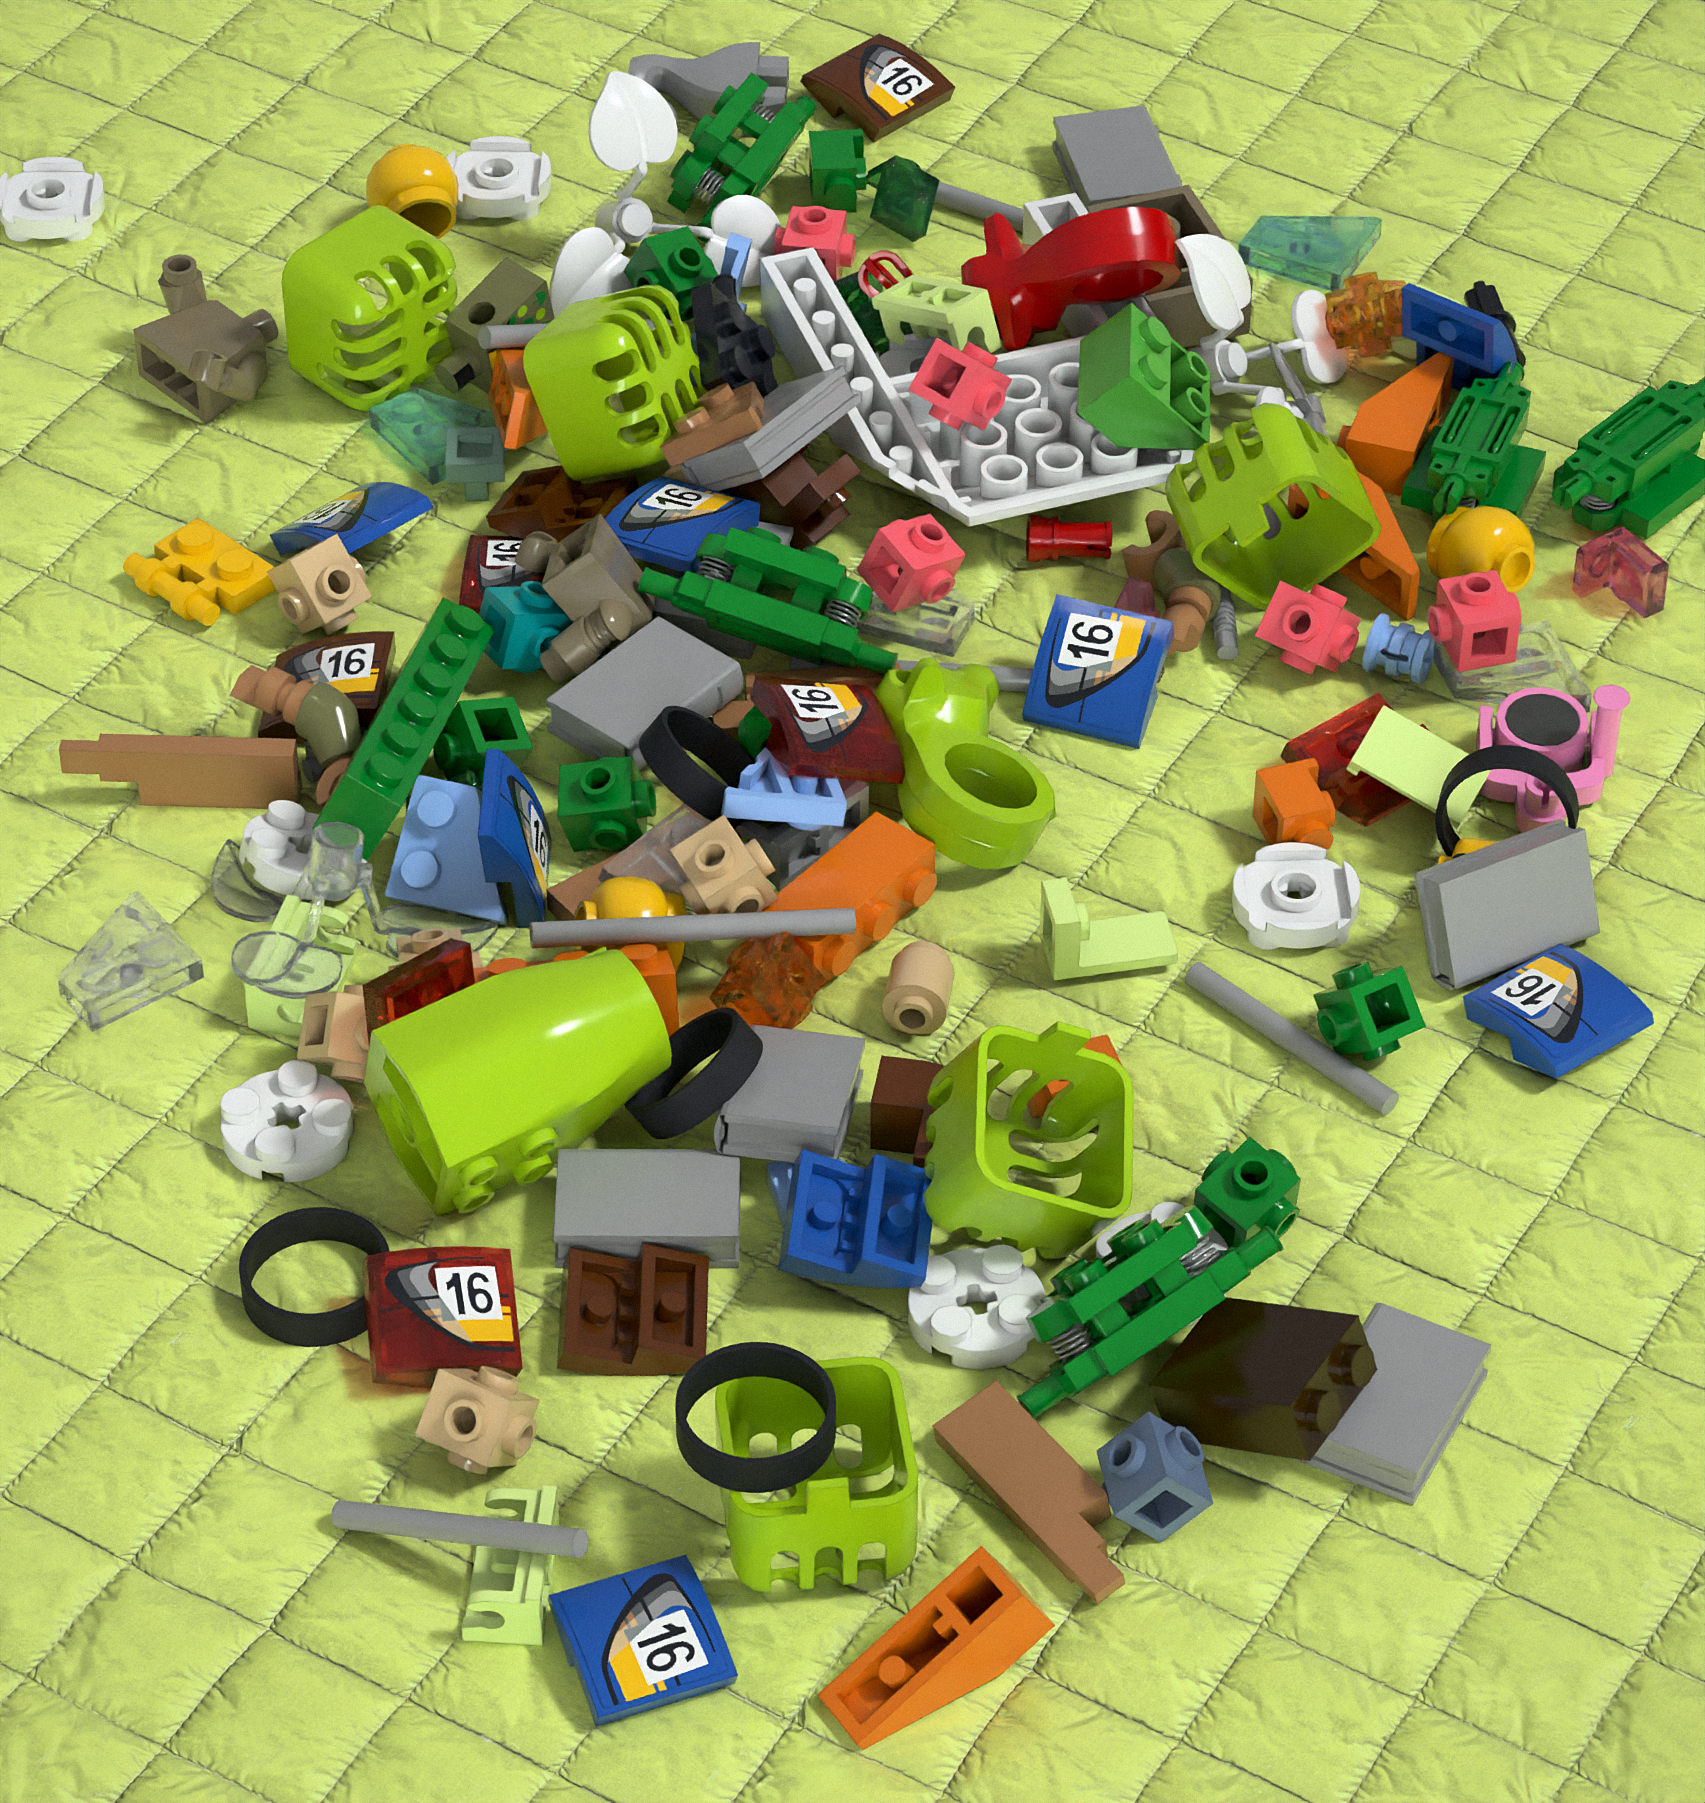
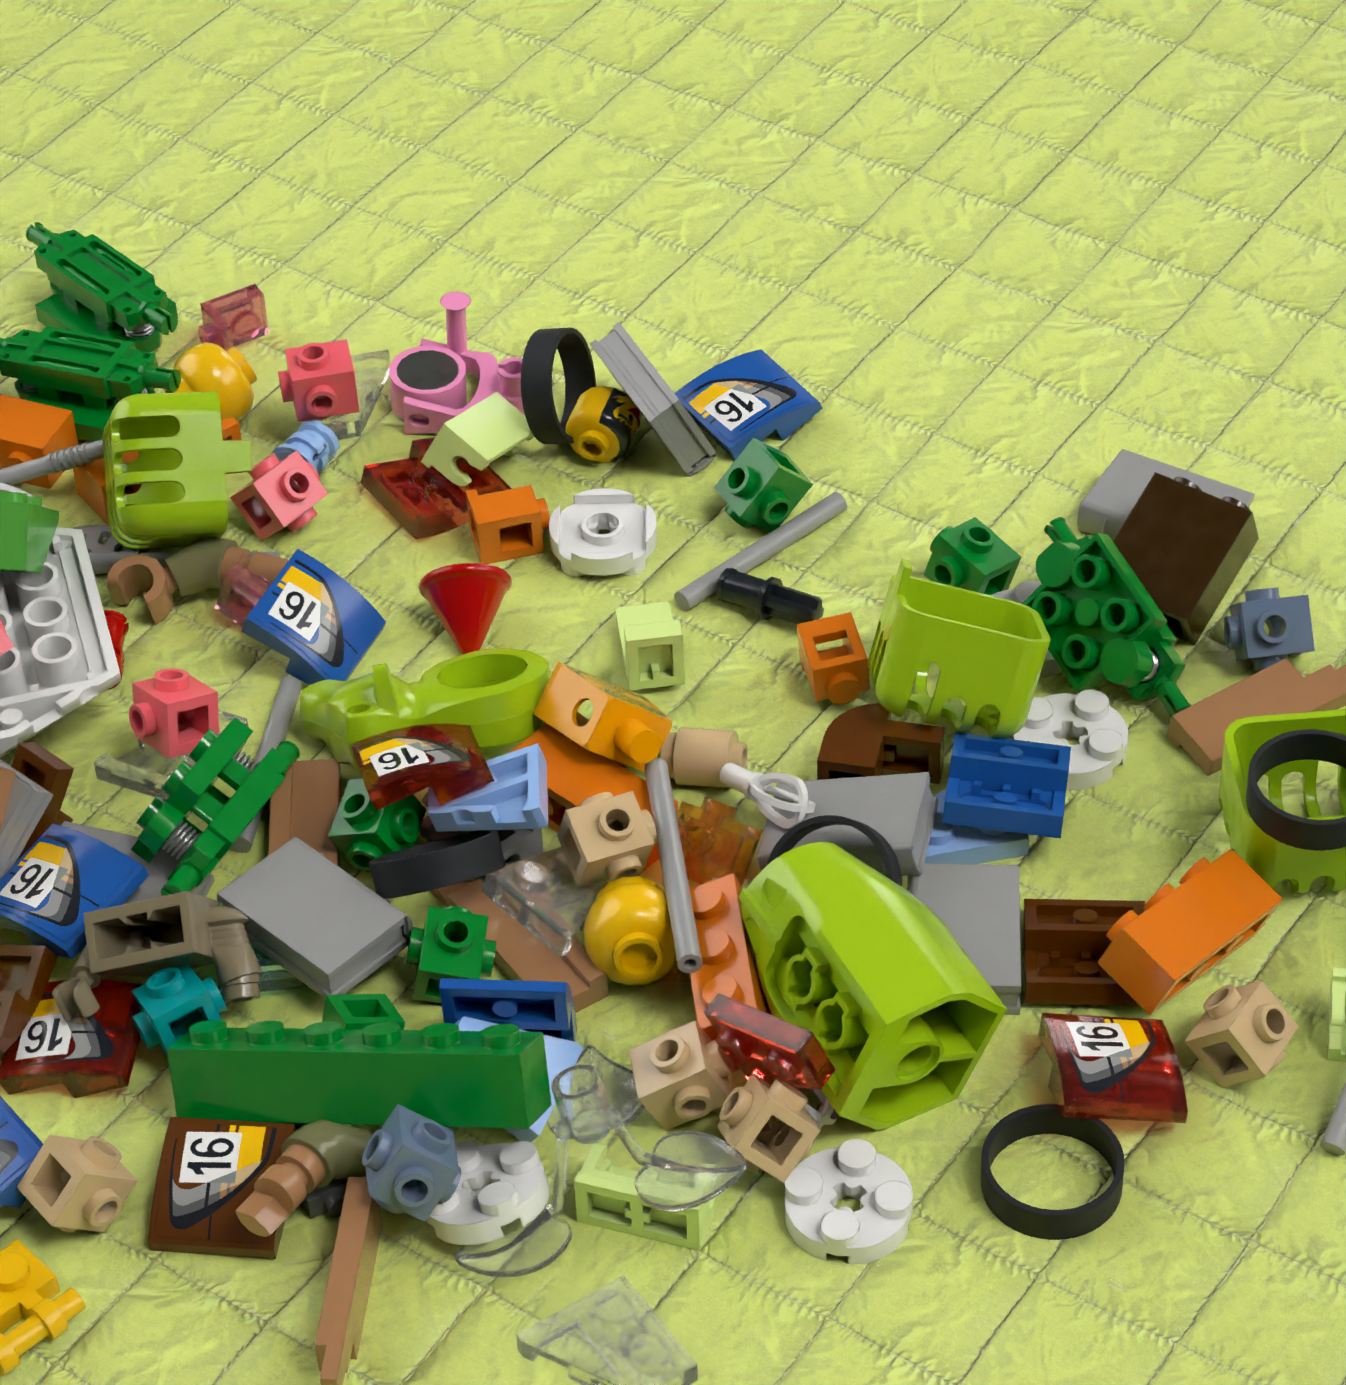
camera: 85 degrees left, 0 degrees up
none -> sand blue brick [362,1104,461,1222]
none -> red hat [418,563,512,654]
none -> light orange torso [533,662,672,772]
none -> black axle [716,568,824,624]
none -> white piece [720,763,816,829]
none -> orange brick [1097,849,1283,1015]

